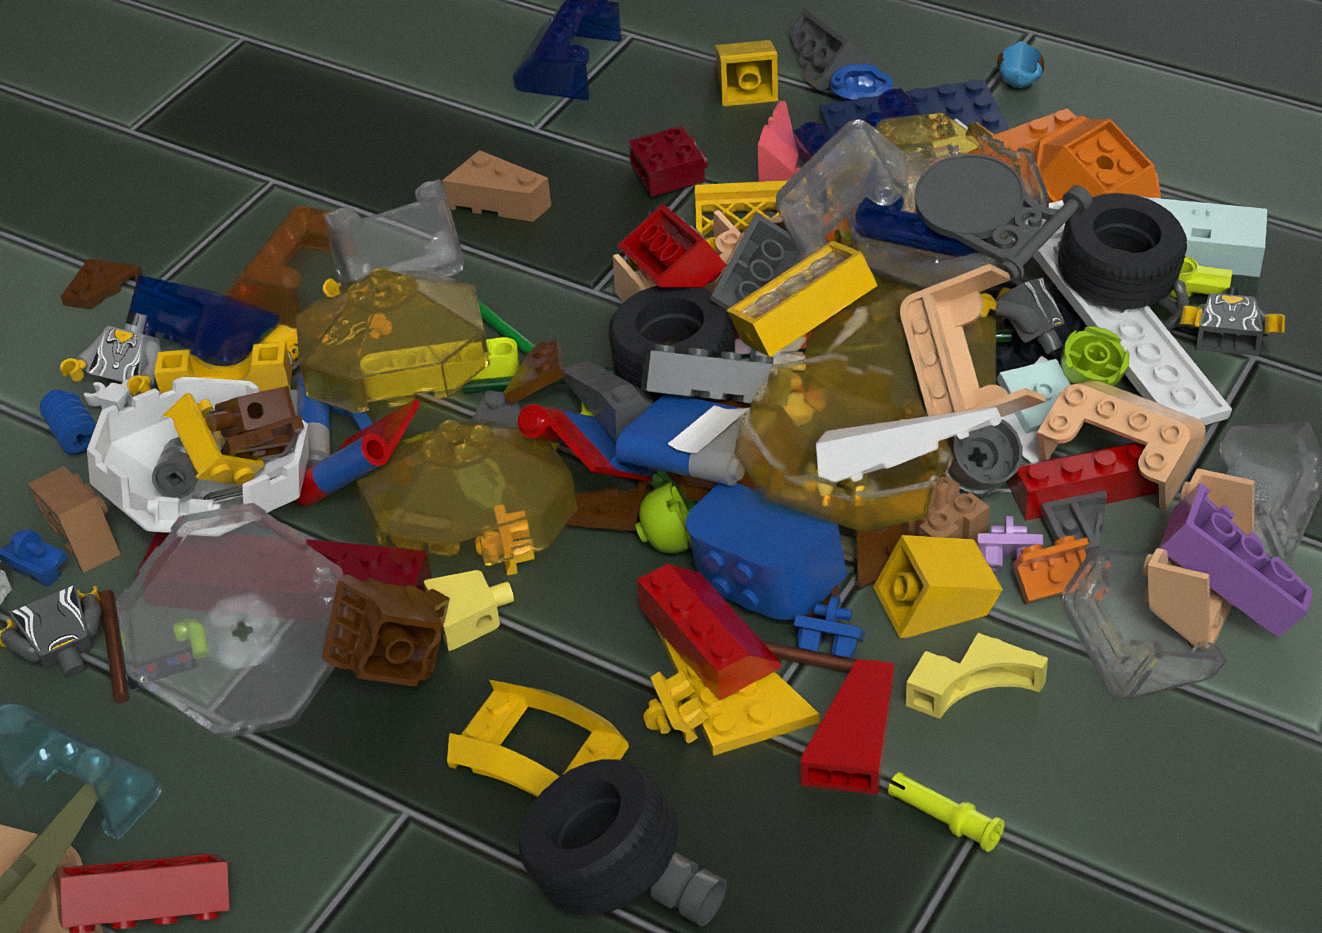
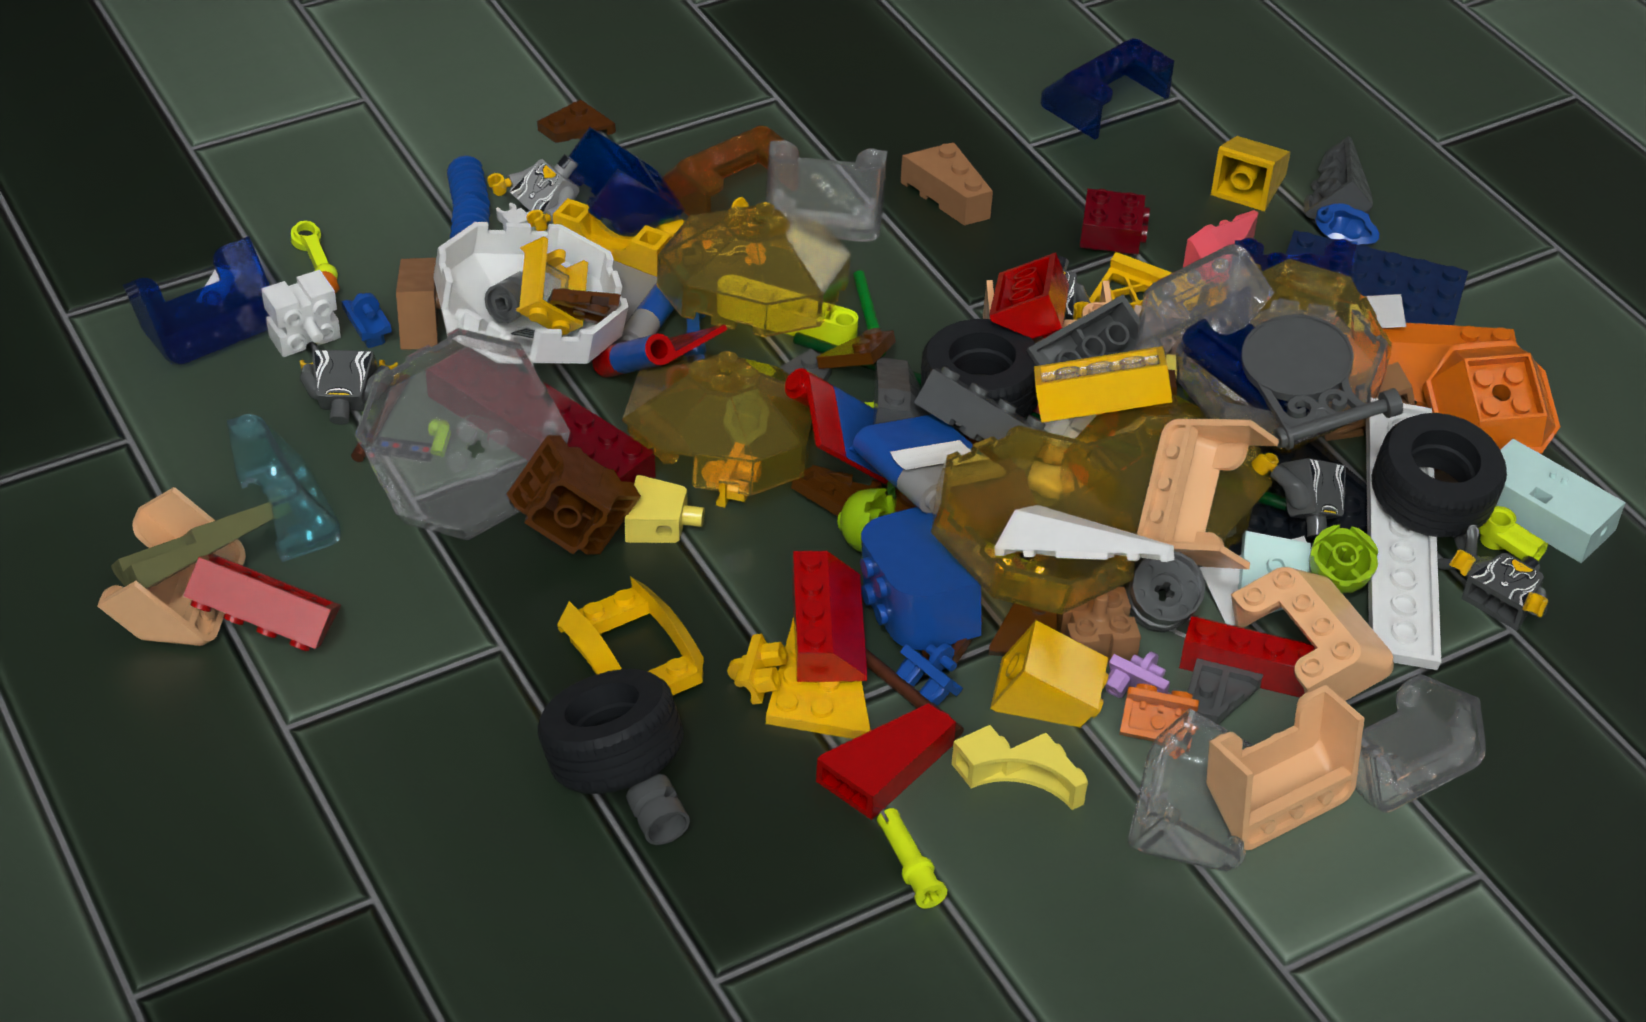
camera: 25 degrees right, 0 degrees up
reddish brown torso [206,386,296,438] -> none
dark azure hair [997,41,1044,89] -> none
medium lavender wedge [1159,482,1313,638] -> none
none -> blue piece [447,156,490,208]

